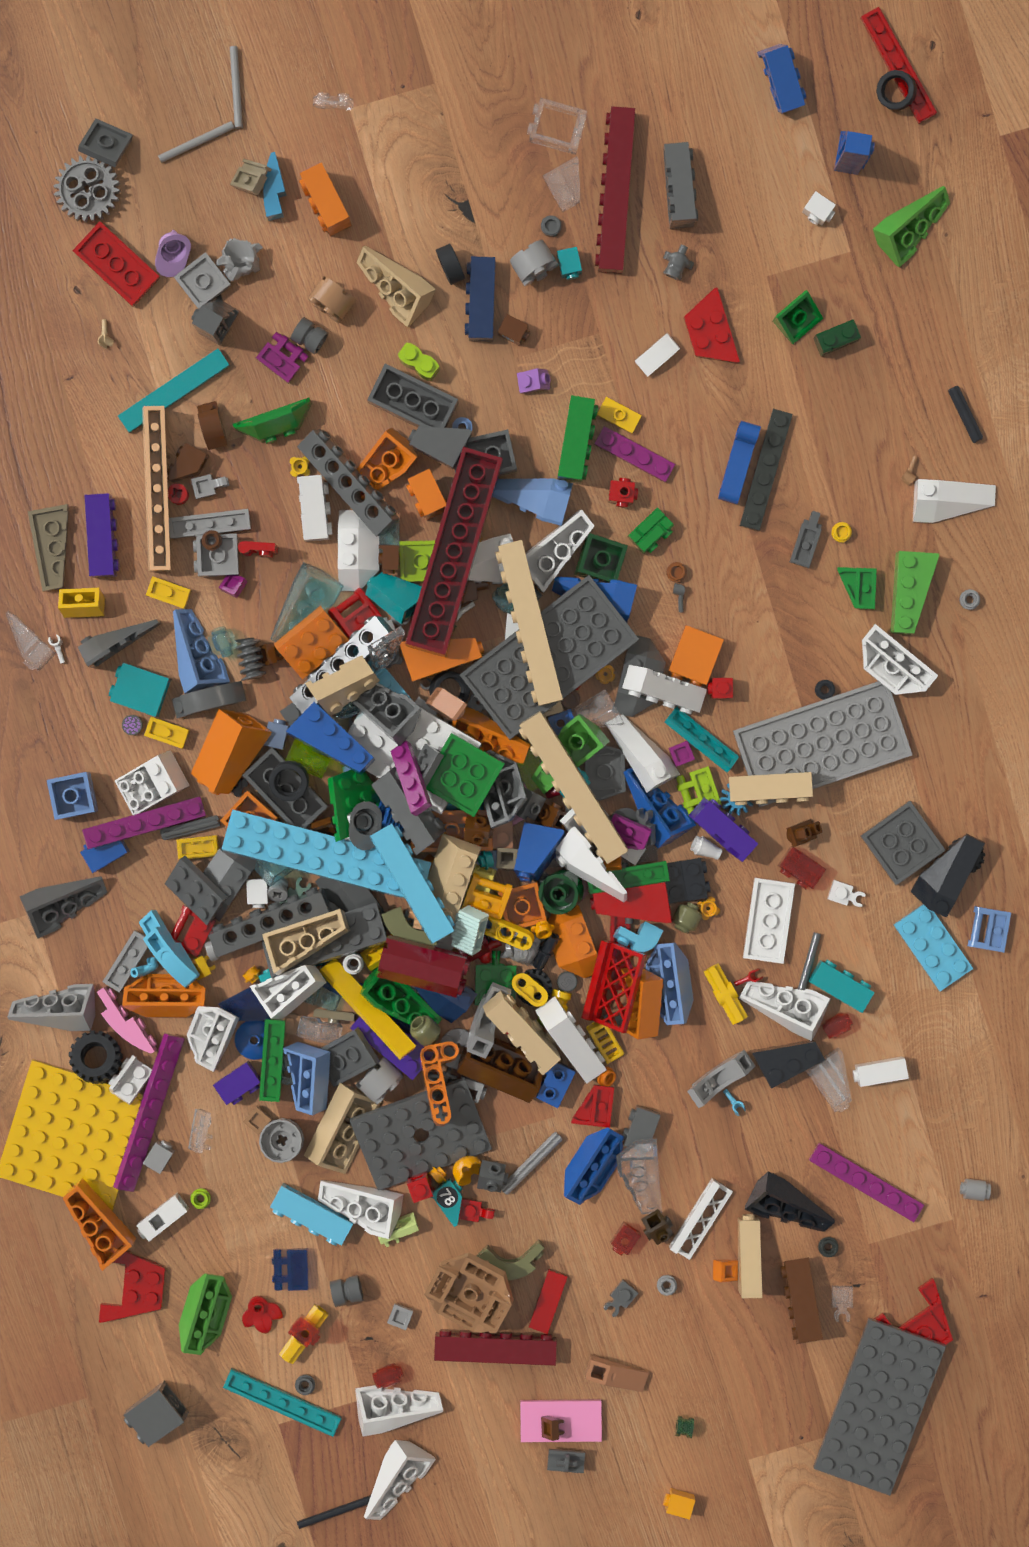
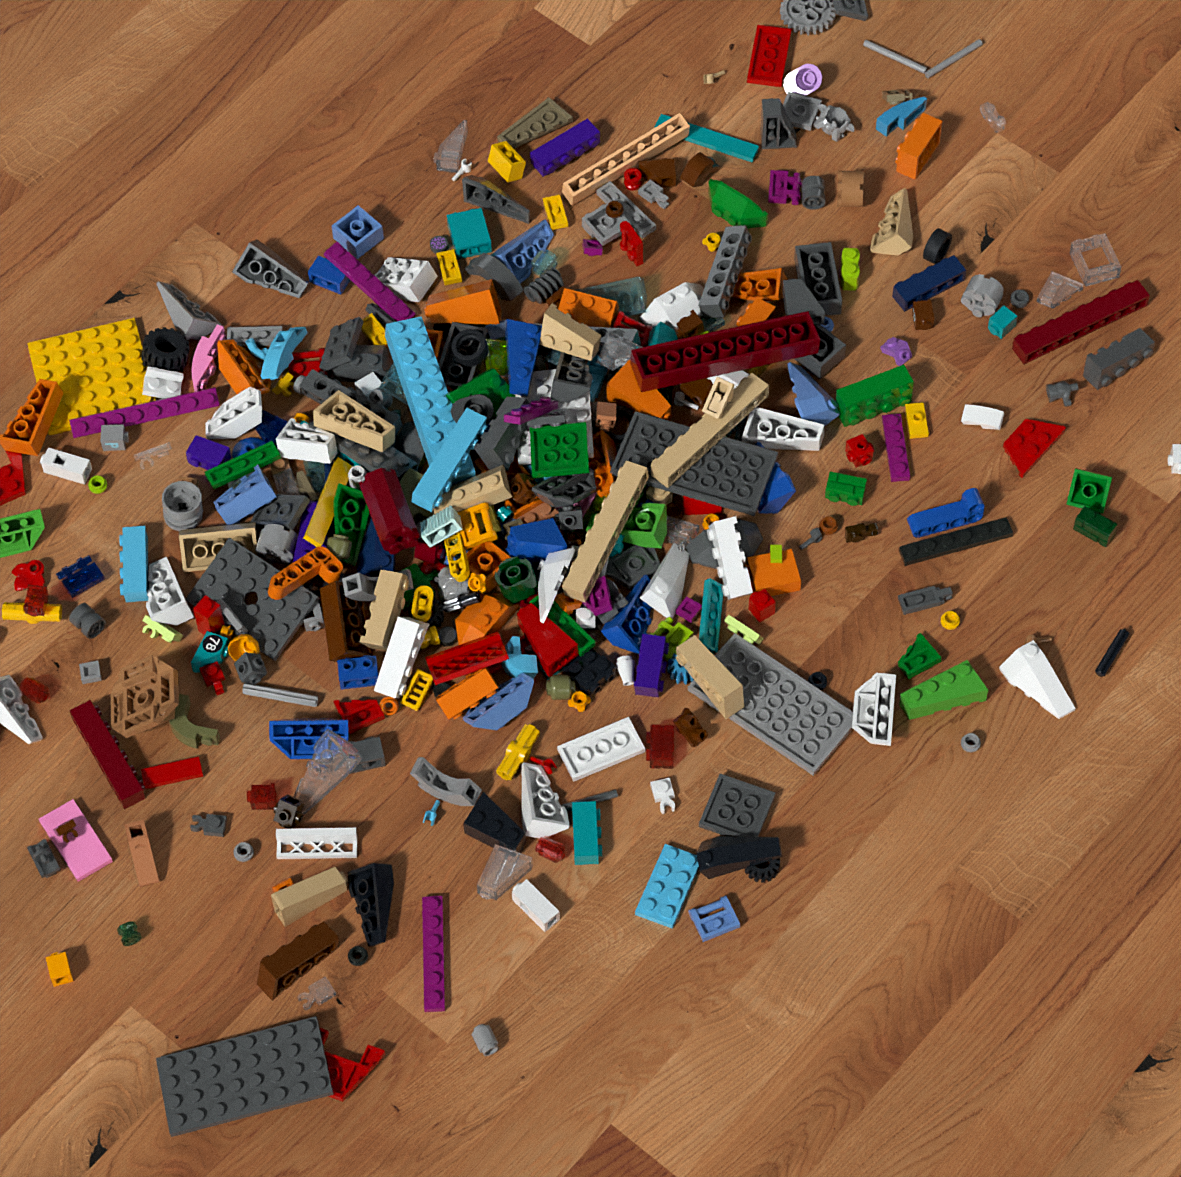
camera: 65 degrees right, 30 degrees down
white wedge [297,475,333,542] -> none
dark green brick [574,533,628,583] -> none
none -> light grey tile [217,599,248,634]
none -> tan slope [702,377,734,419]
none -> yellowish green plate [725,615,763,645]
none -> lime piece [770,545,782,563]
none -> dark brown plate [845,523,879,543]

